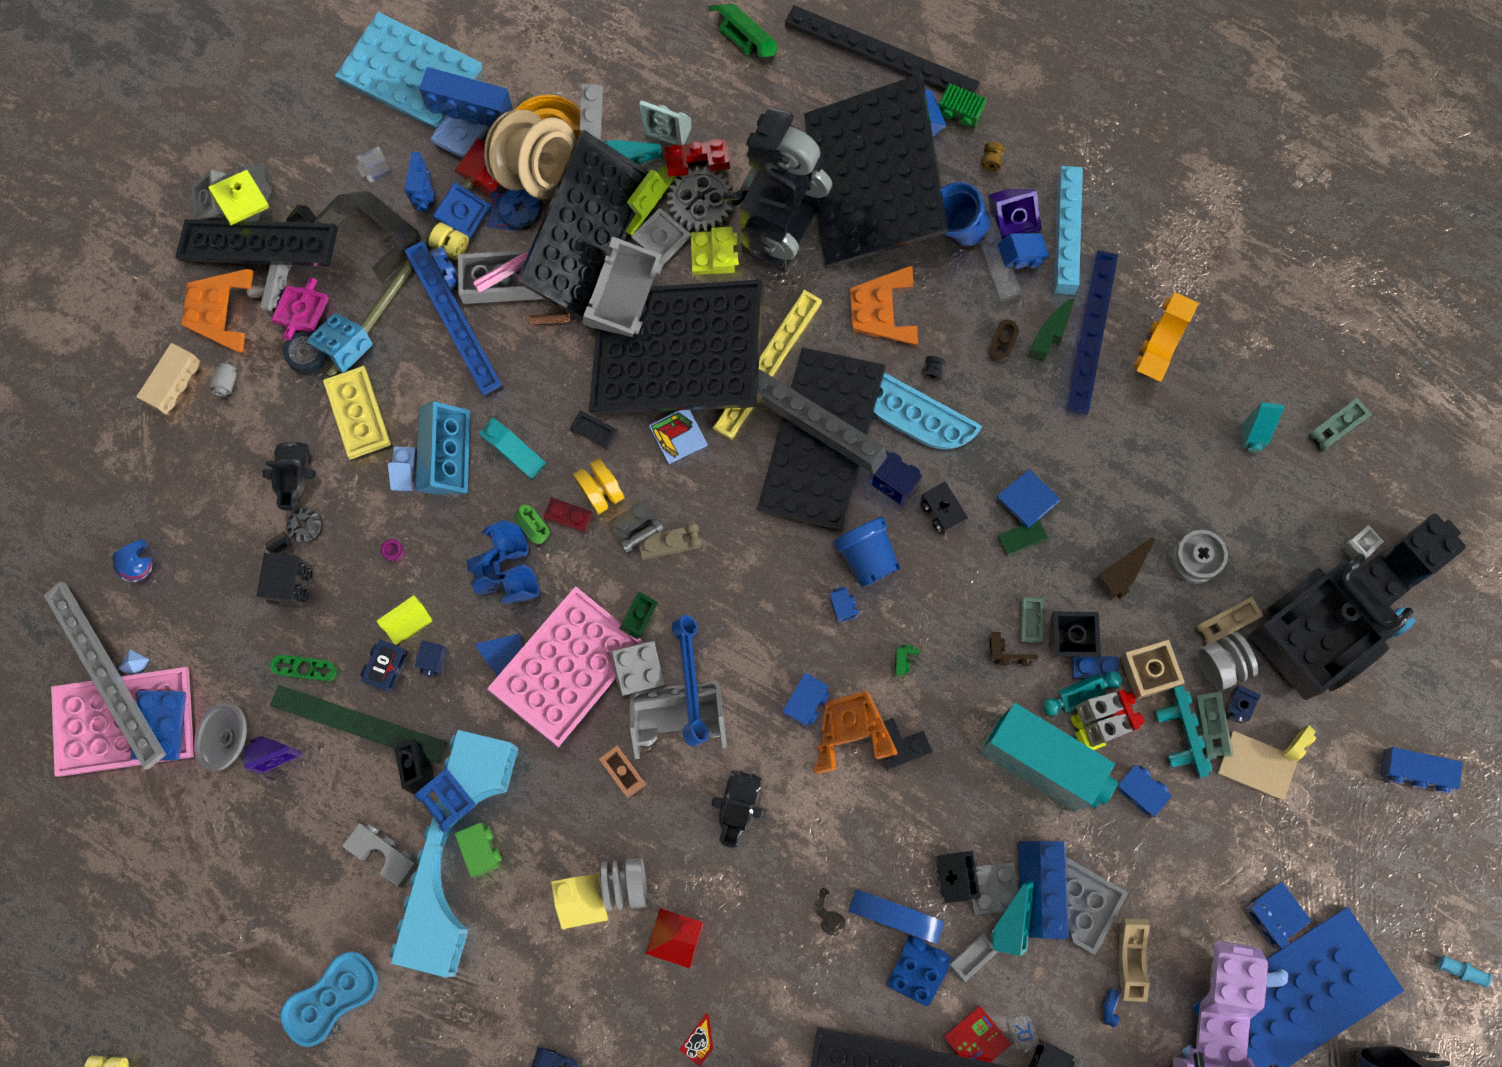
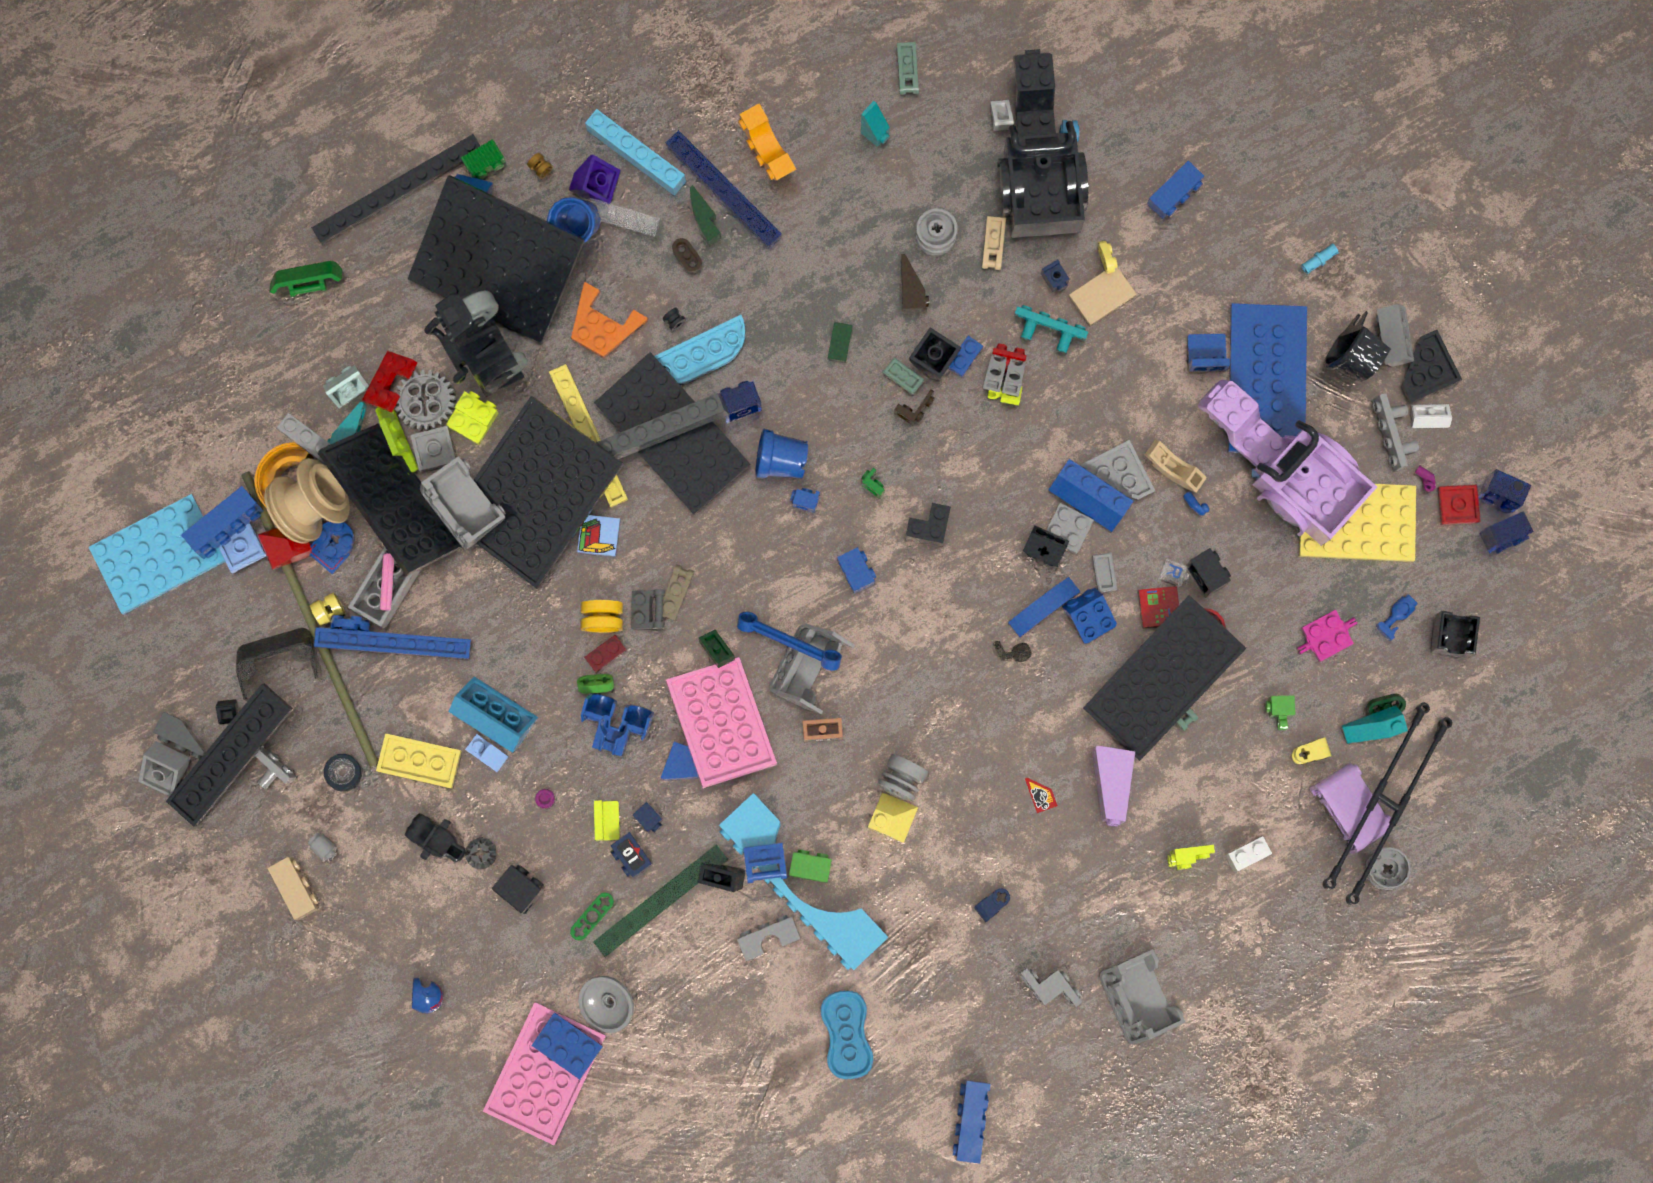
camera: 60 degrees left, 5 degrees up
light grey plate [44,581,166,769] -> none
light blue slope [118,649,150,675] -> none
orange wing [182,269,253,353] -> none
neon yellow tile [208,170,269,226] -> none
dark purple slope [244,736,303,774] -> none
black slope [265,531,293,554] -> none
dark pink plate [271,277,329,341] -> none
dark azure bracket [307,314,373,373] -> none
clear brick [356,146,392,183] -> none
blue plate [404,151,435,212] -> none
blue plate [432,182,491,240] -> none
teal slope [479,418,546,480] -> none
nougat piece [522,313,578,325] -> none
black tile [569,410,618,450] -> none
light grey plate [610,641,665,696] -> none
red slope [645,908,704,968] -> none
black piece [711,770,765,848] -> none
orange wing [814,691,897,774] -> none
black brick [920,481,968,536] -> none
teal brick [979,702,1118,812] -> none
teal slope [991,880,1035,956] -> none
blue brick [997,233,1050,269] -> none
blue tile [997,469,1060,529] -> none
teal plate [1042,671,1122,716] -> none
blue brick [1116,765,1172,818] -> none
tan brick [1120,640,1185,700] -> none
sand green plate [1197,692,1233,760] -> none
light grey wheel [1198,632,1258,691] -> none
light blue arm [1266,969,1288,987] -> none

